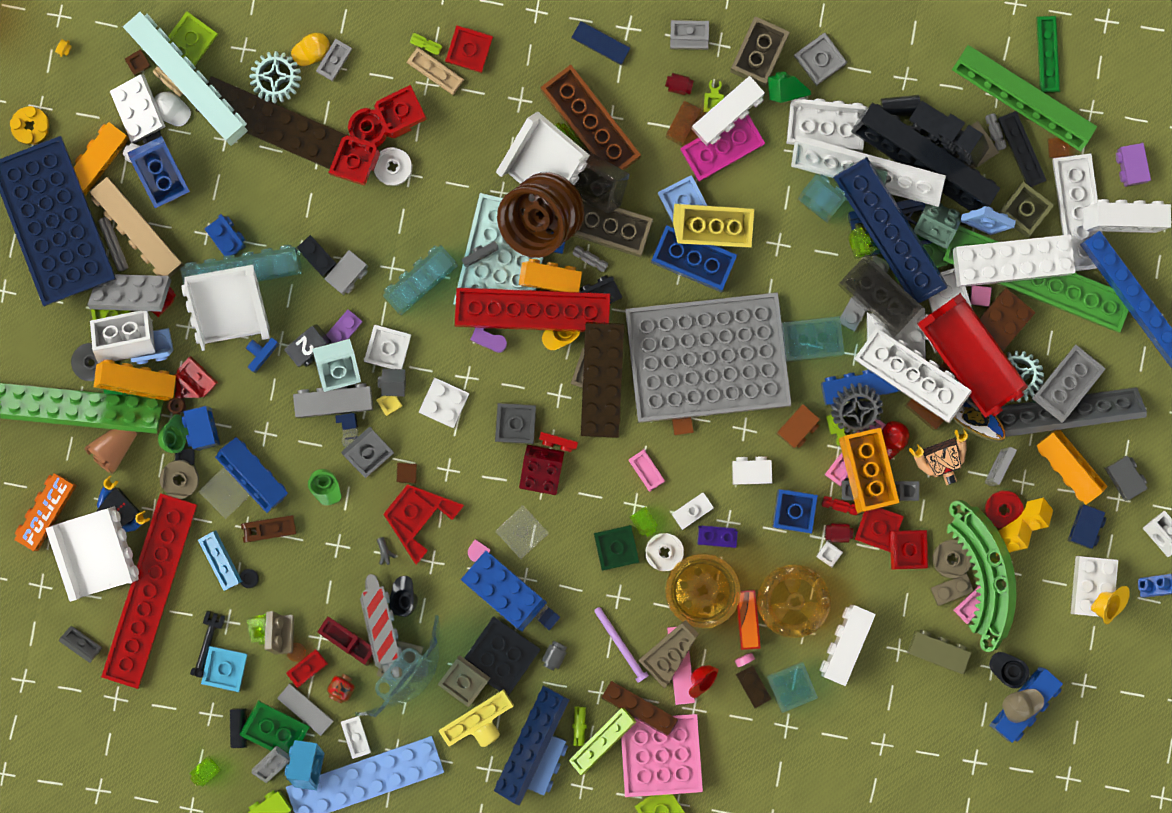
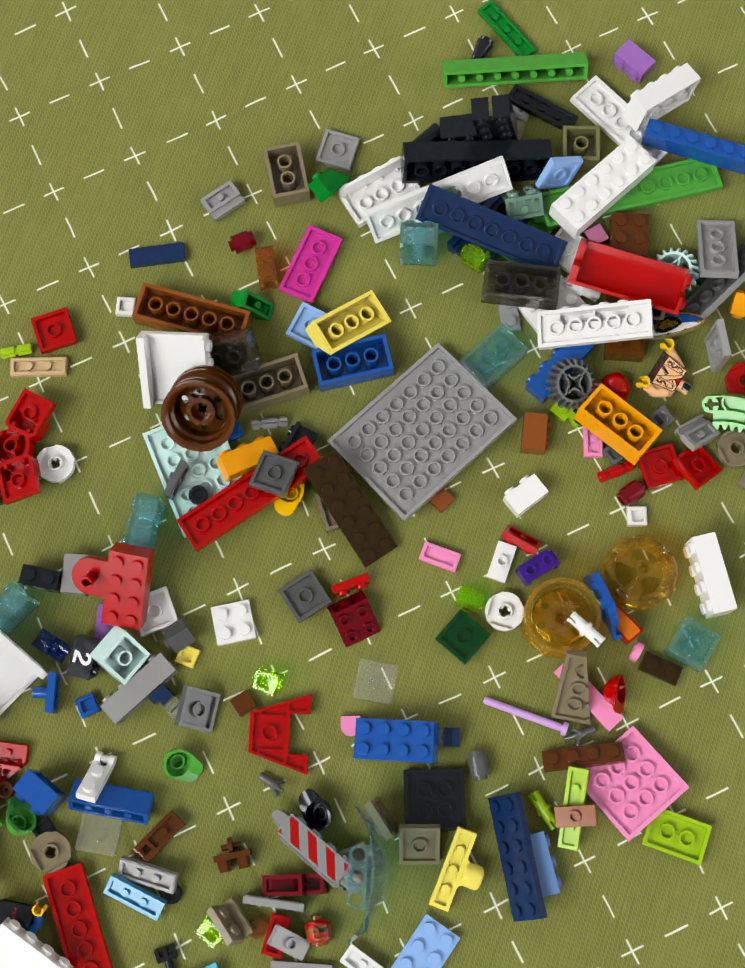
camera: 35 degrees left, 10 degrees down
medium lavender leg [470,328,507,353] -> none
white brick [692,76,765,146] -> none
lime plate [703,80,724,113] -> none
blue brick [772,489,818,534] -> none
clear orange tile [1047,138,1069,158] -> none
none -> clear blue hips [31,628,72,664]
none -> brick [72,542,155,631]
none -> blue tile [75,692,101,719]
none -> white plate [76,751,117,803]
none -> white tile [115,297,137,317]
none -> light grey tile [118,855,179,894]
none -> black tile [189,485,209,506]
none -> reddish brown hips [213,837,252,873]
none -> green slope [229,289,274,321]
none -> light grey tile [242,894,306,912]
none -> dark grey plate [249,450,300,498]
none -> clear neon green brick [251,667,285,696]
none -> light grey plate [267,924,310,961]
none -> dark tan plate [364,797,399,841]
none -> black cone [471,35,494,59]
none -> red plate [501,524,542,555]
none -> plate [554,804,598,828]
none -> dark grey bar [564,725,596,746]
none -> white pin [566,611,606,648]
none -> blue wing [583,572,621,641]
none -> light grey plate [674,414,721,452]

